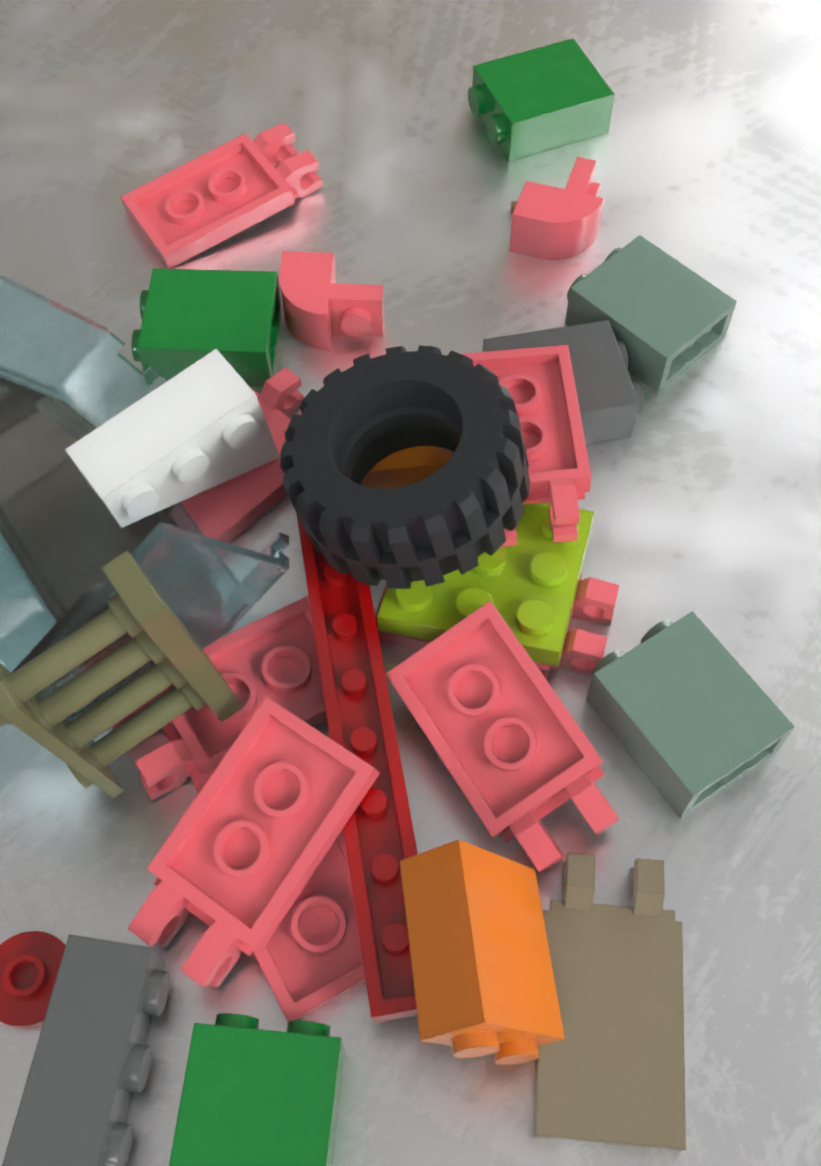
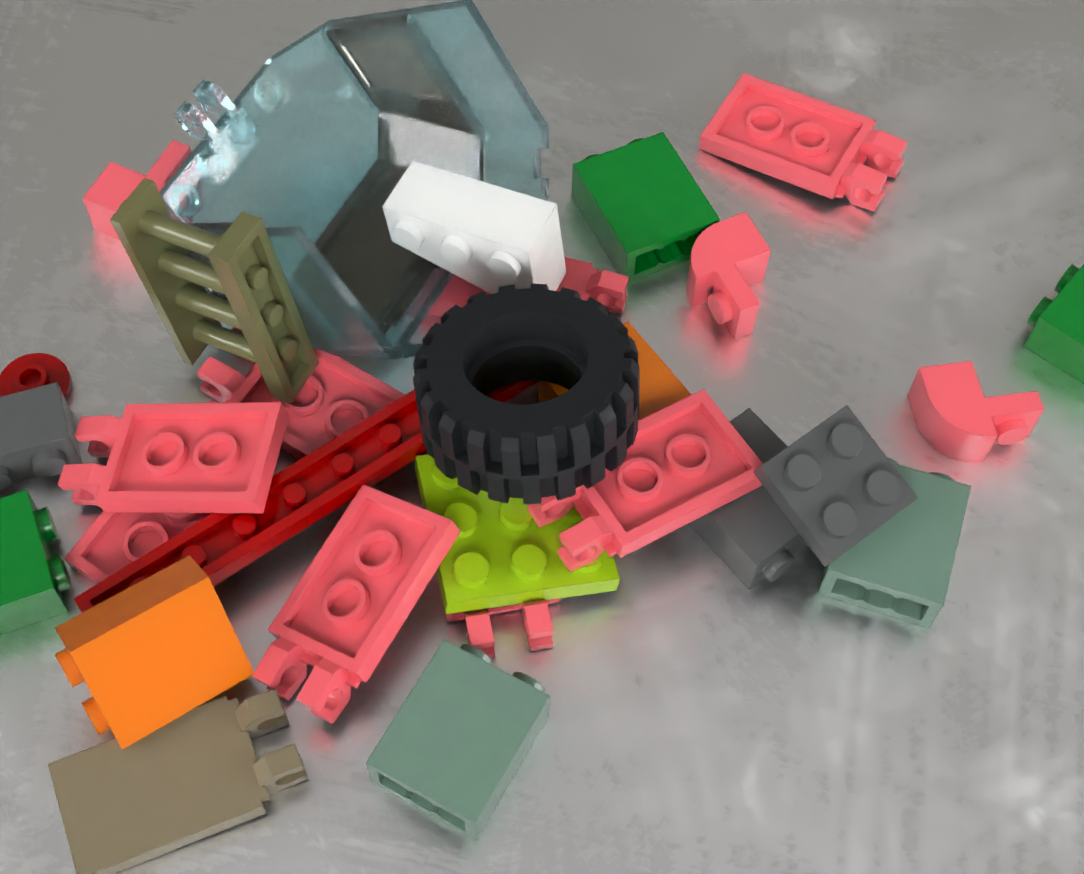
camera: 60 degrees right, 0 degrees up
none -> dark grey plate [753,405,918,567]

